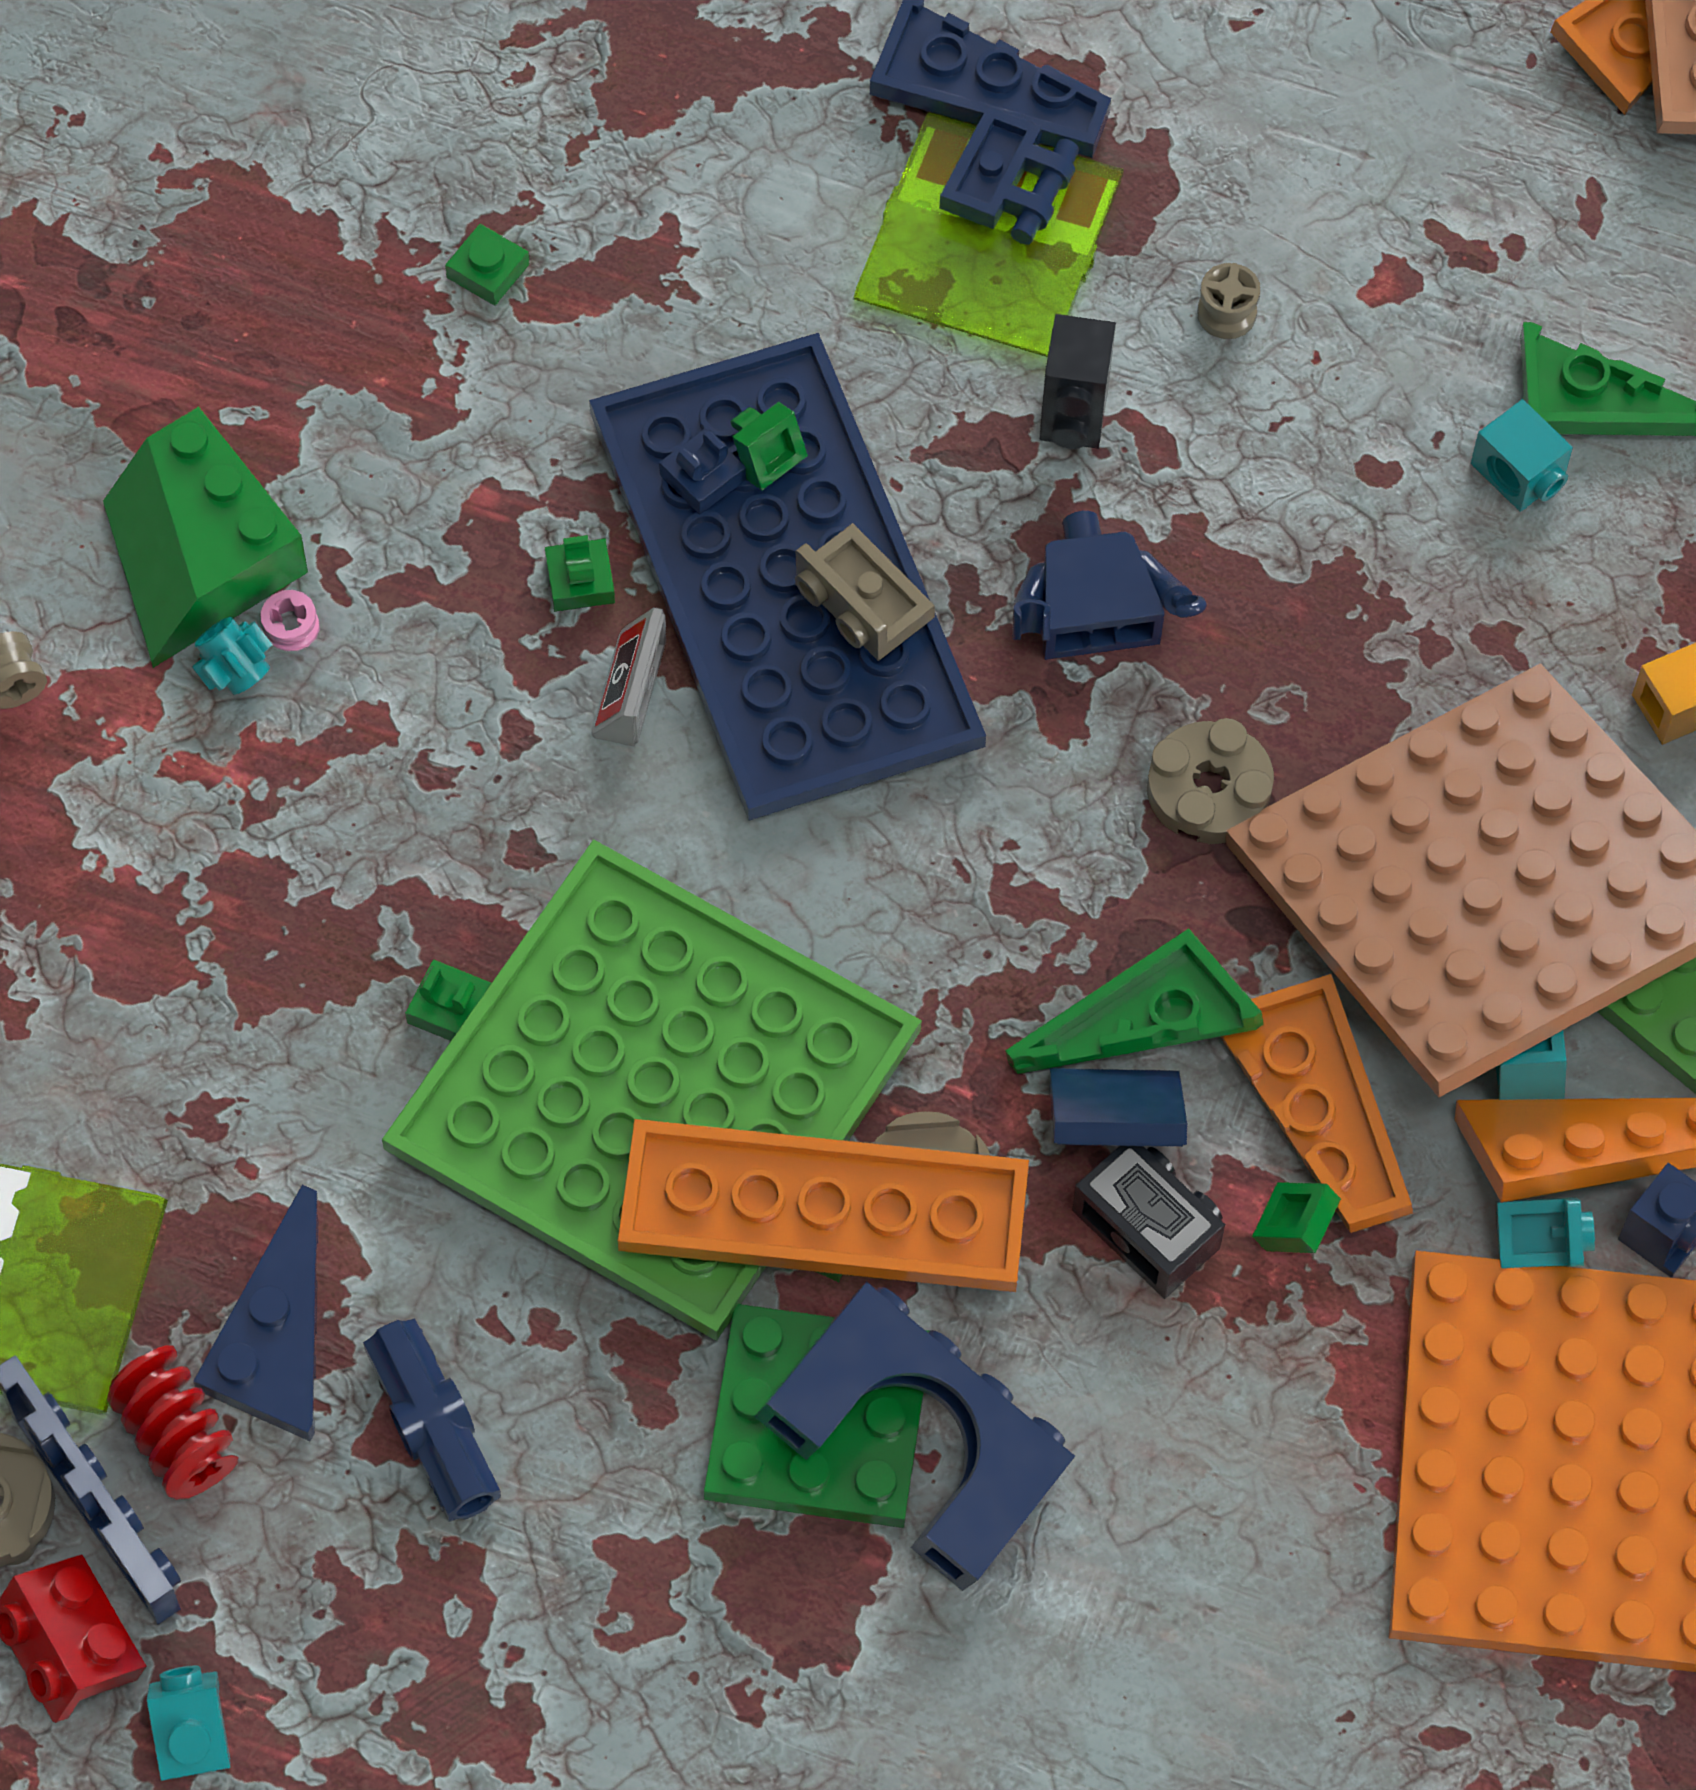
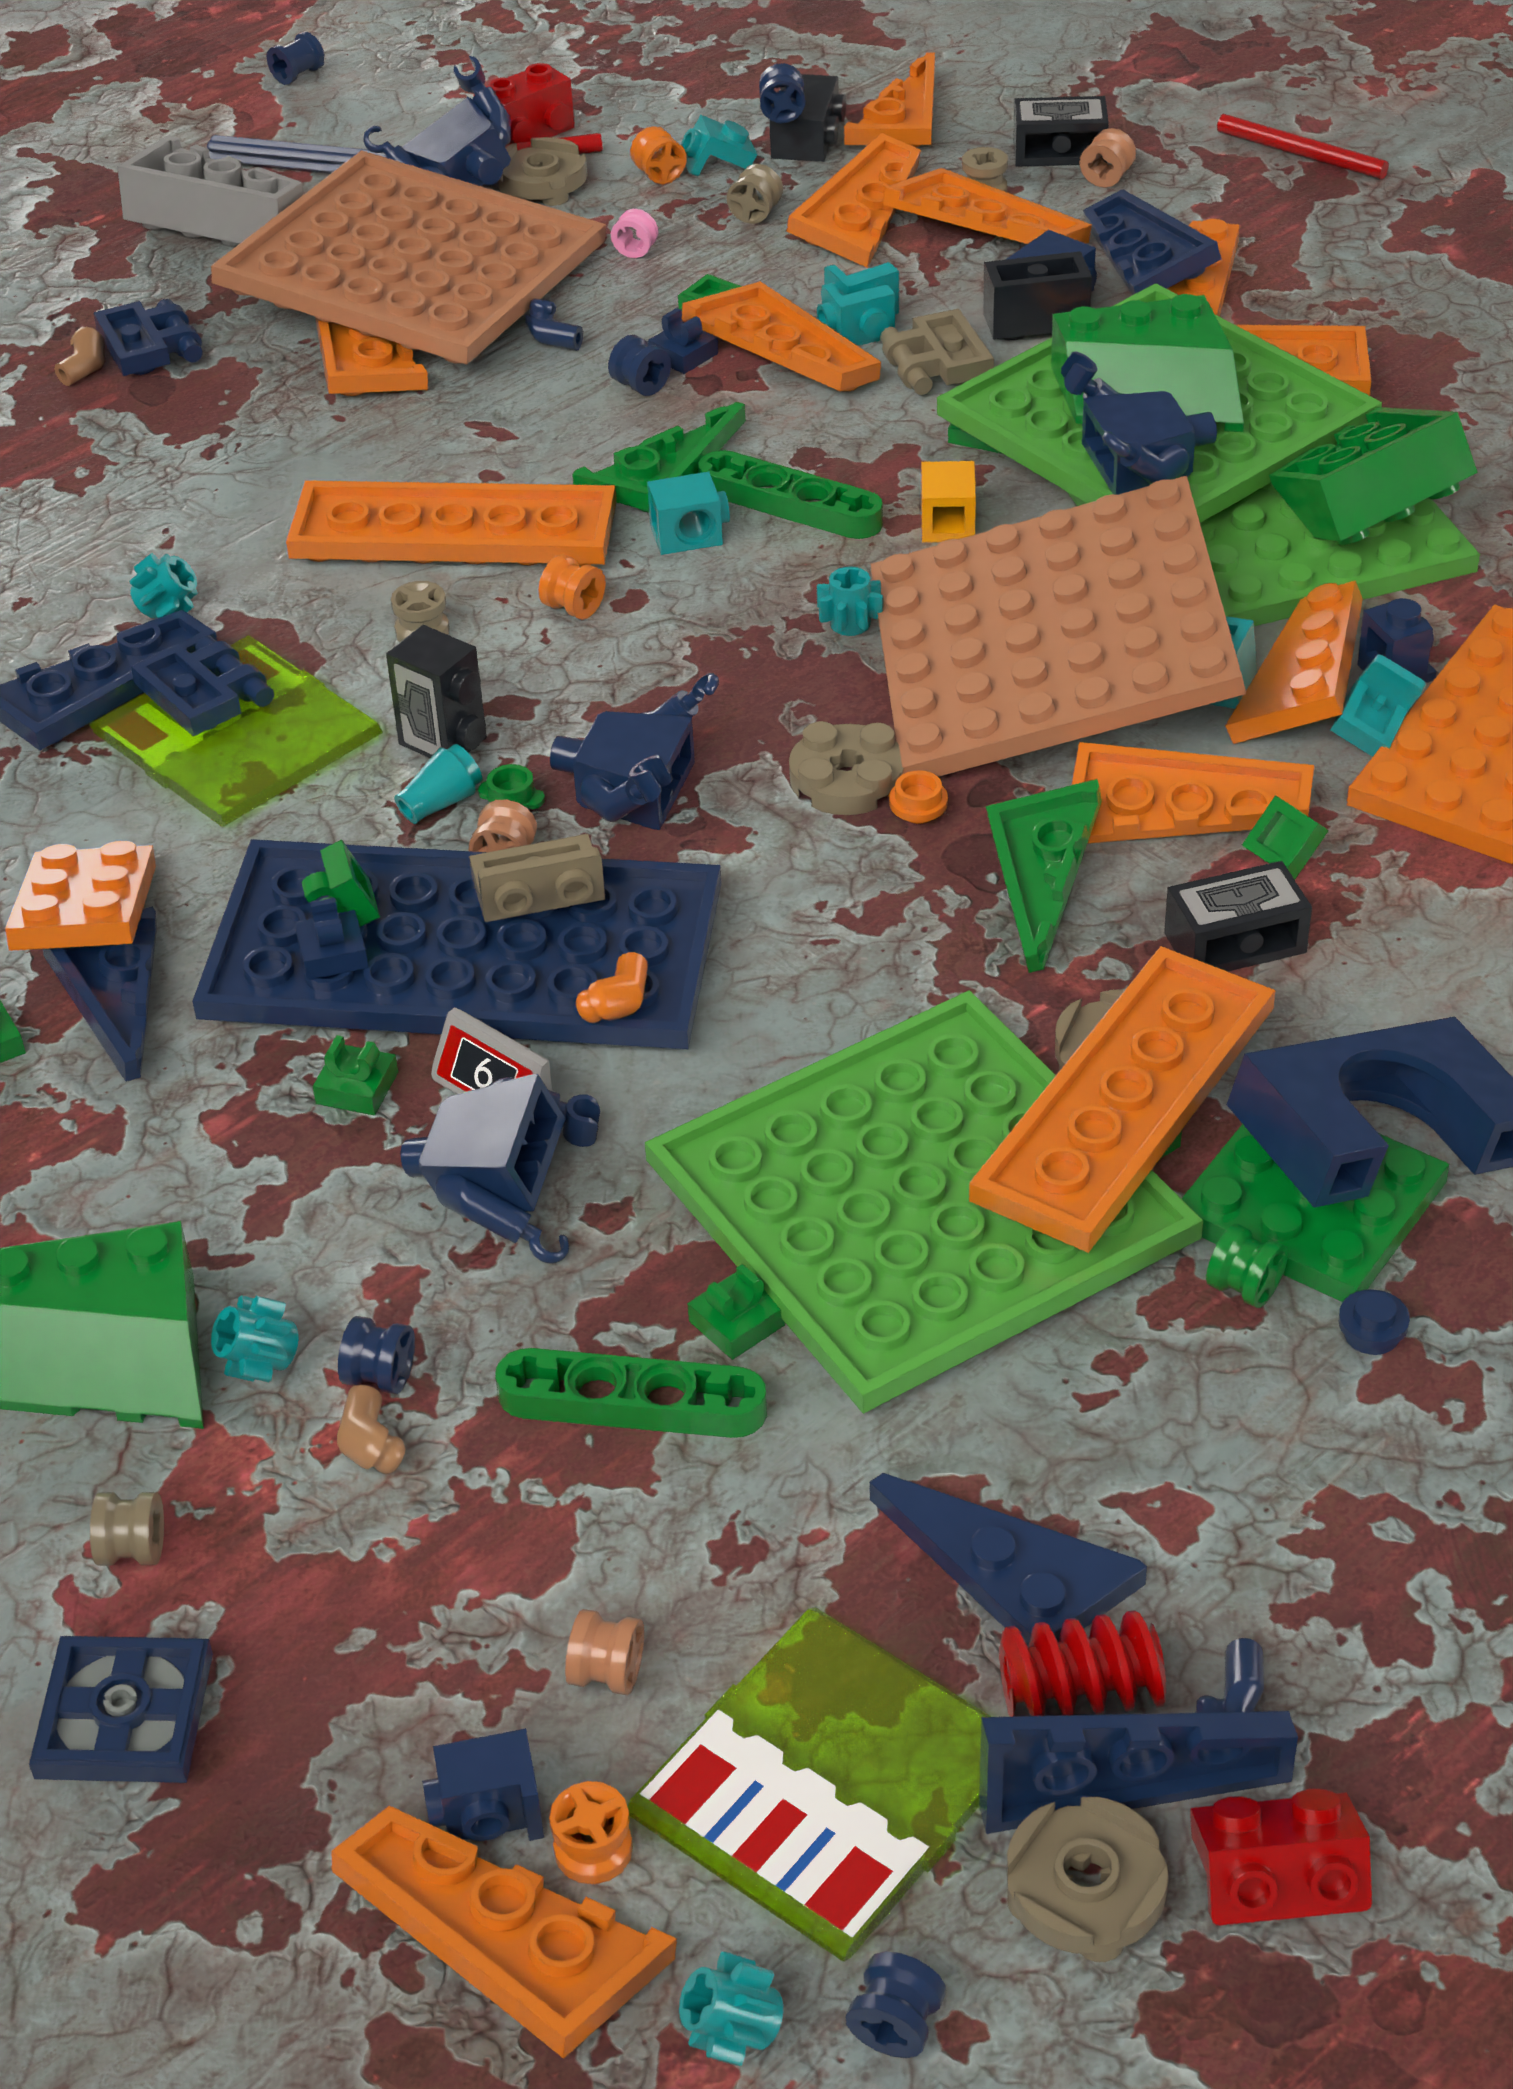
camera: 60 degrees left, 20 degrees down
teal bracket [147,1666,231,1781] -> none
bright pink bush [261,590,319,651] -> none
dark blue piece [363,1318,501,1522] -> none
dark blue tile [1049,1068,1188,1147] -> none
none -> orange plate [5,841,156,951]
none -> dark blue wing [43,906,157,1082]
none -> teal gear [129,553,198,619]
none -> orange plate [286,480,616,566]
none -> medium nougat arm [337,1385,406,1474]
none -> dark blue wheel [338,1316,415,1394]
none -> teal cone [394,744,483,824]
none -> dark blue torso [400,1074,600,1263]
none -> nougat wheel [468,799,537,852]
none -> green plate [478,764,545,809]
none -> green beam [495,1348,767,1438]
none -> orange wheel [538,554,606,620]
none -> nougat wheel [565,1609,645,1695]
none -> orange arm [576,952,648,1023]
none -> green beam [698,450,883,539]
none -> teal gear [817,567,883,636]
none -> orange plate [889,770,948,824]
none -> dark blue arm [1195,1638,1264,1713]
none -> green wheel [1206,1224,1288,1308]
none -> dark blue plate [1338,1289,1410,1355]

